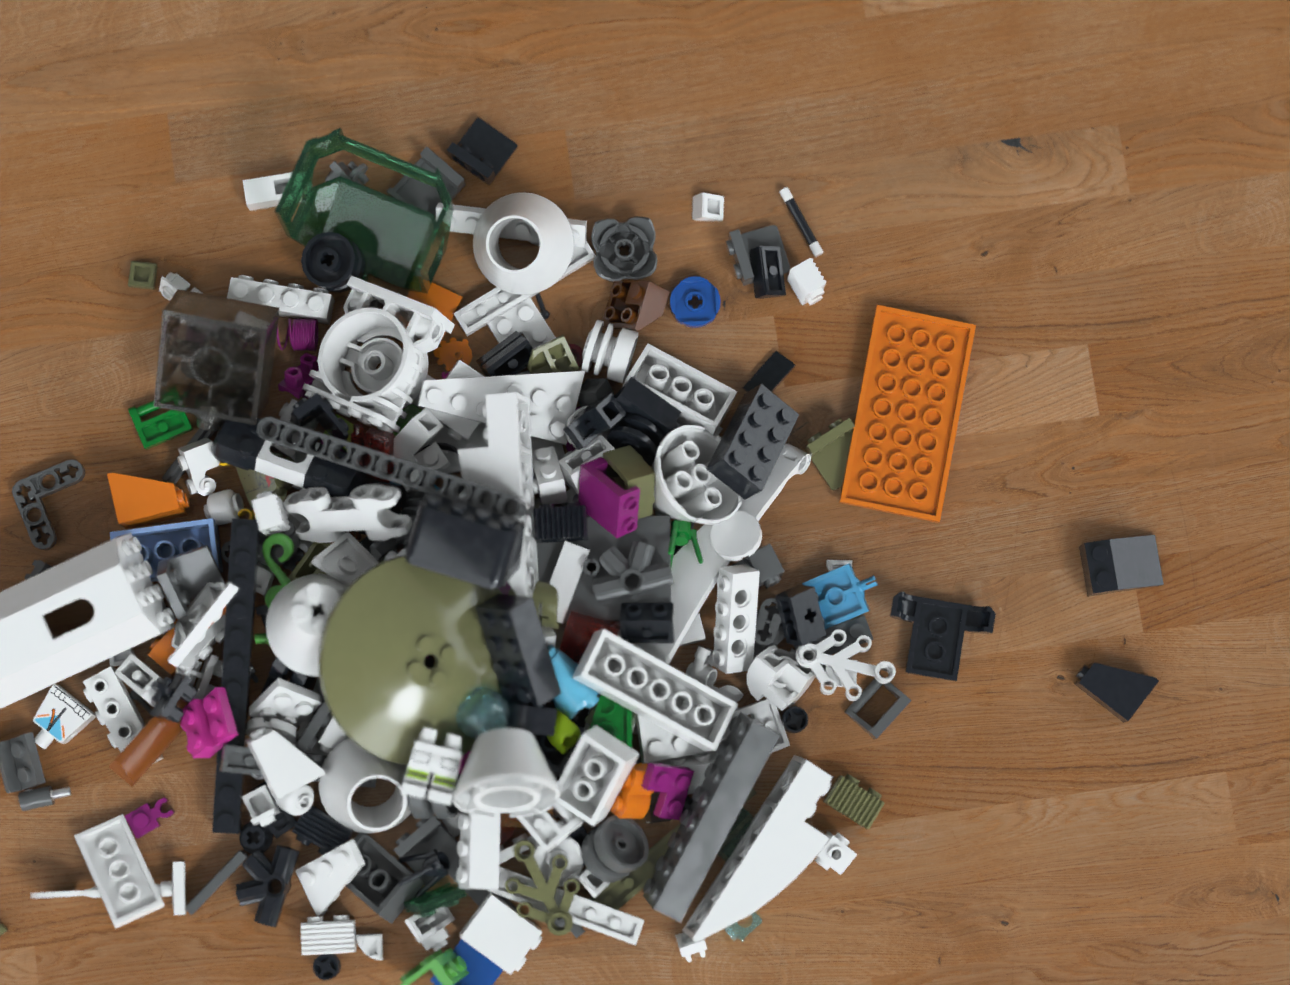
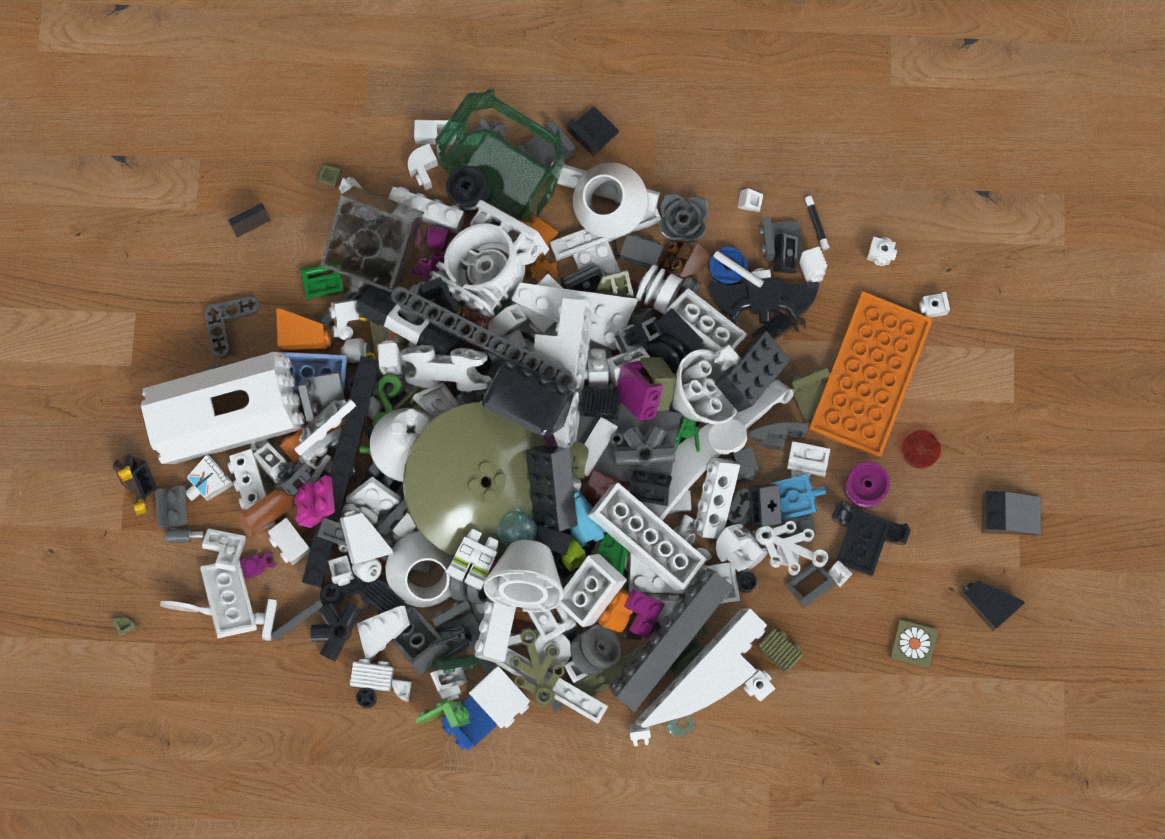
camera: 15 degrees right, 5 degrees down
none -> white plate [202,529,246,571]
none -> black tile [228,204,271,237]
none -> white brick [268,518,310,565]
none -> white brick [408,143,438,190]
none -> dark grey brick [620,234,663,270]
none -> dark grey wheel [679,275,702,294]
none -> black torso [709,279,819,332]
none -> white bar [714,251,764,288]
none -> white tile [714,344,741,371]
none -> dark grey slope [748,422,808,451]
none -> white plate [751,268,771,279]
none -> white plate [787,441,830,477]
none -> white tile [827,560,852,587]
none -> magenta wheel [844,462,890,509]
none -> white brick [867,237,897,266]
none -> tile [890,620,938,668]
none -> clear red plate [902,430,941,469]
none -> white brick [919,292,950,318]

